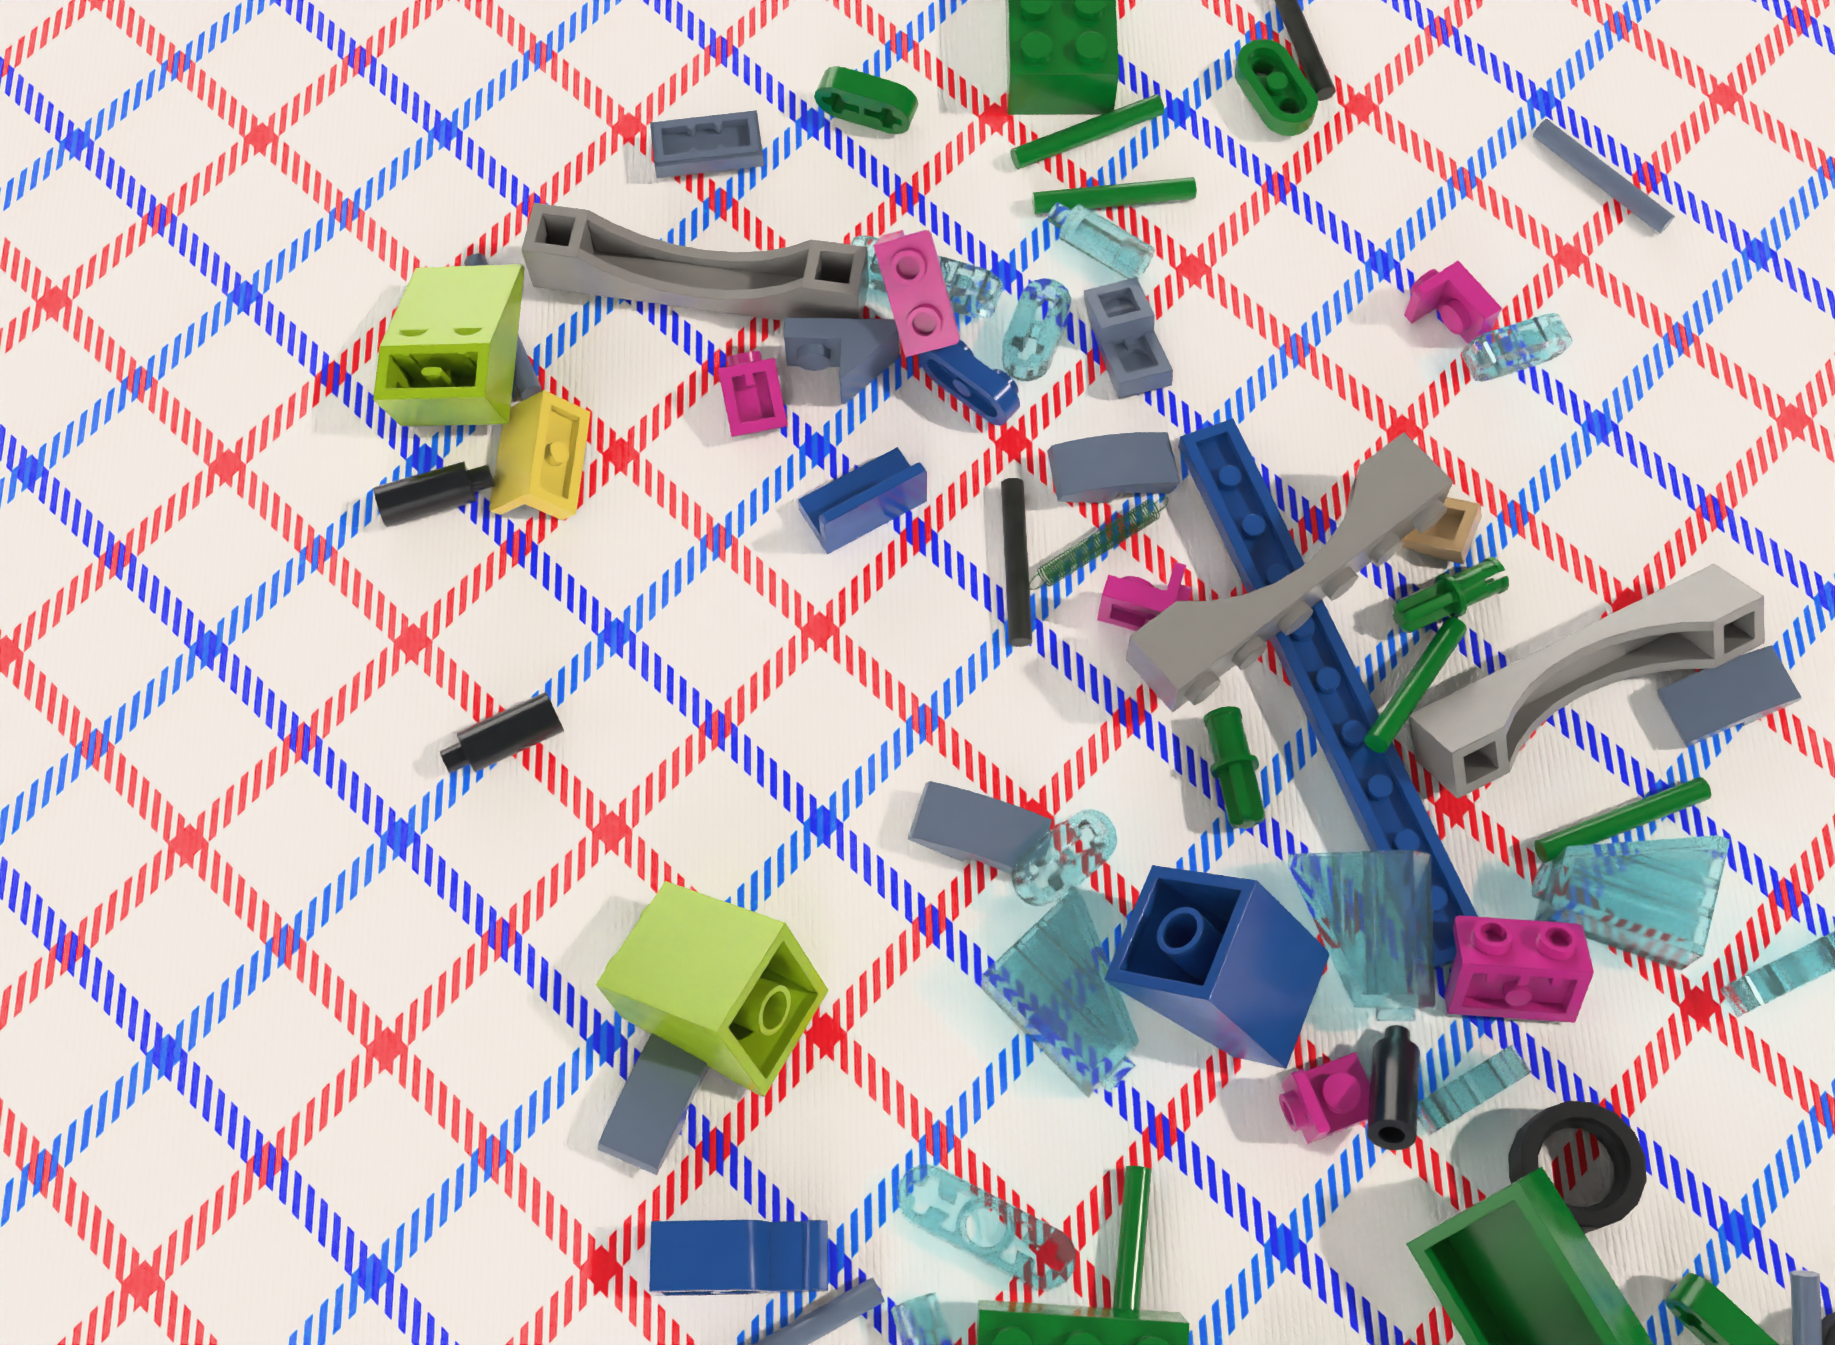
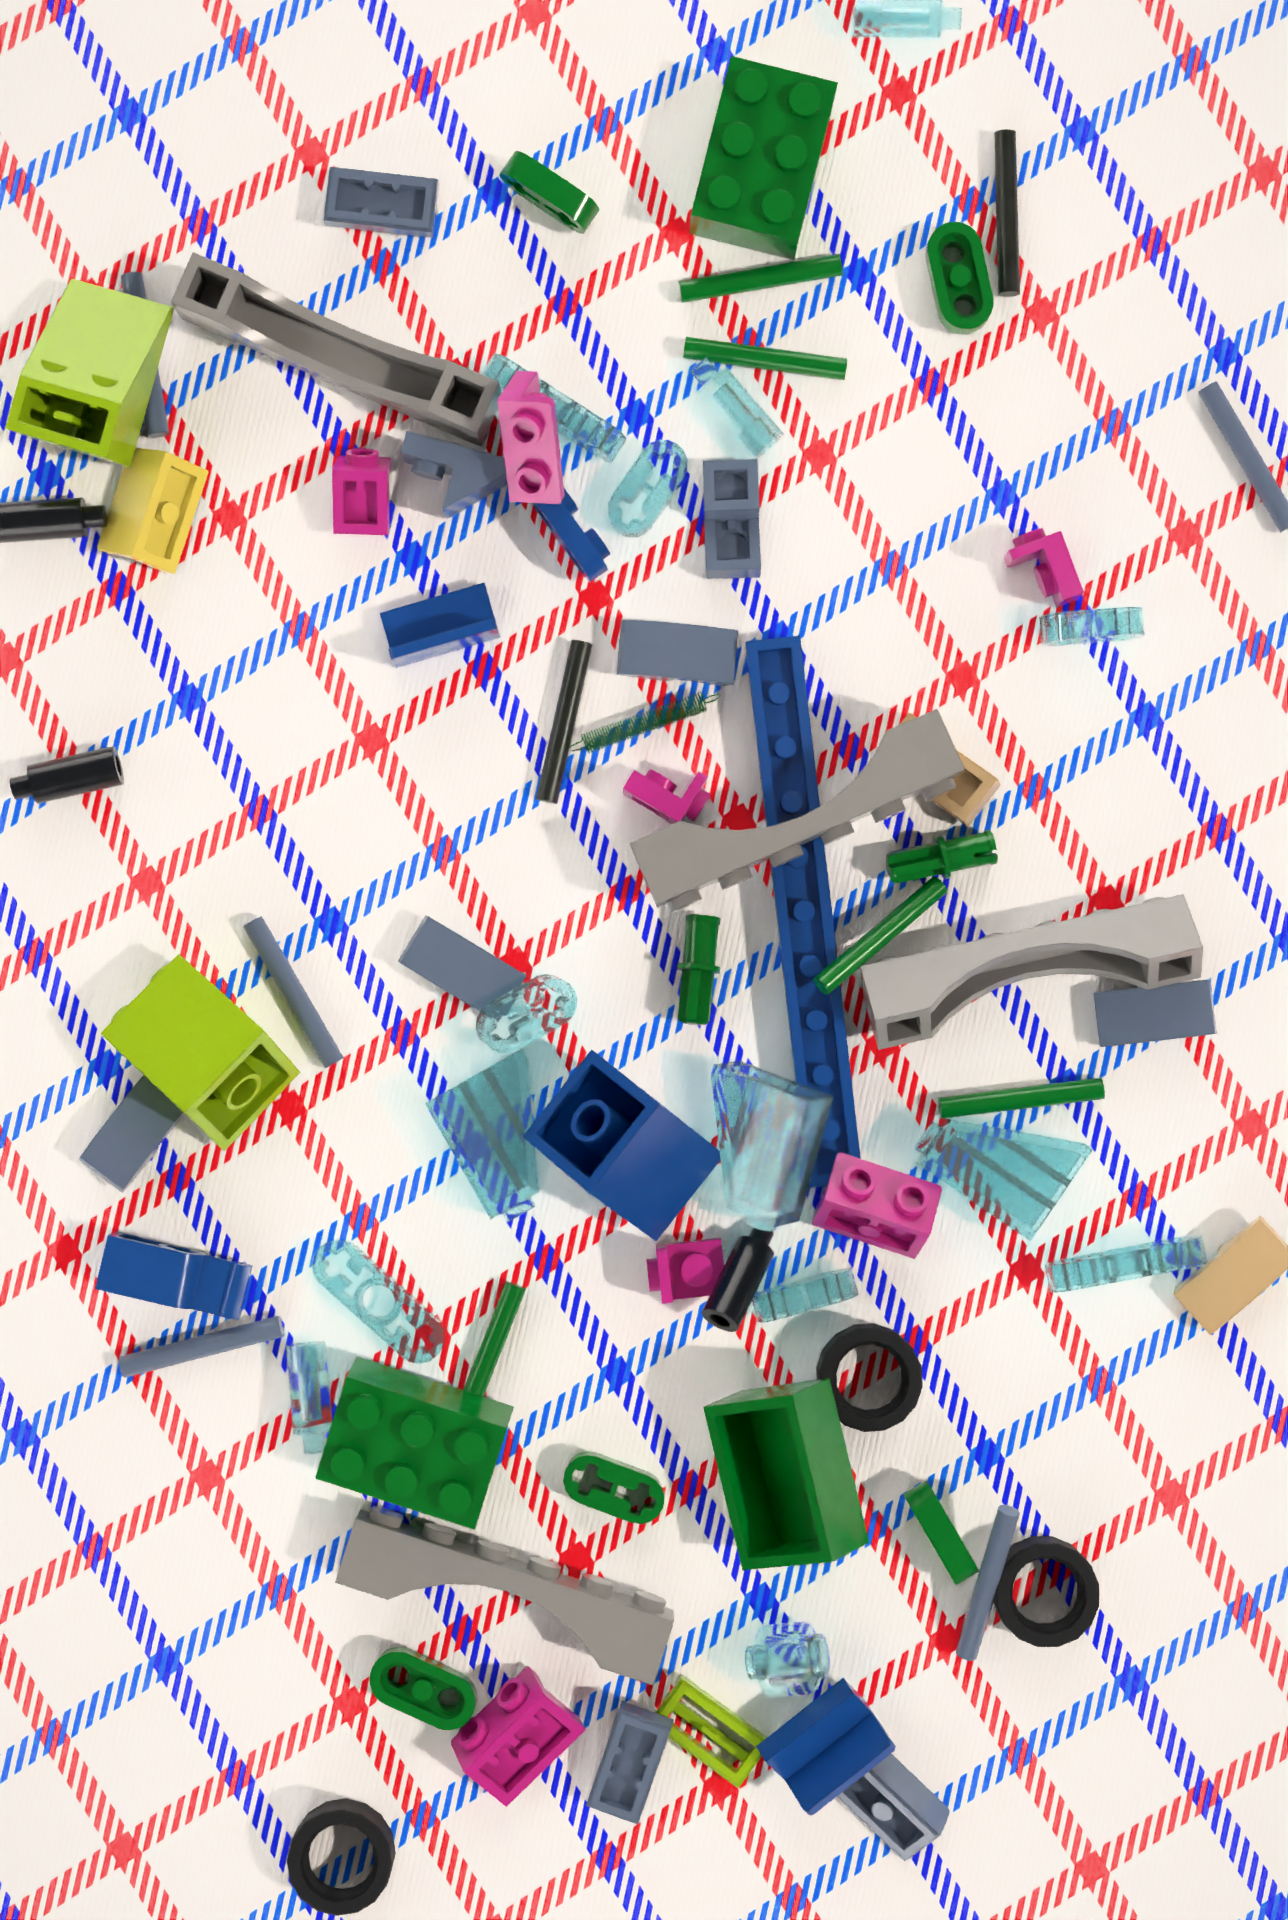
camera: 15 degrees right, 20 degrees up
none -> sand blue bar [243,916,344,1069]

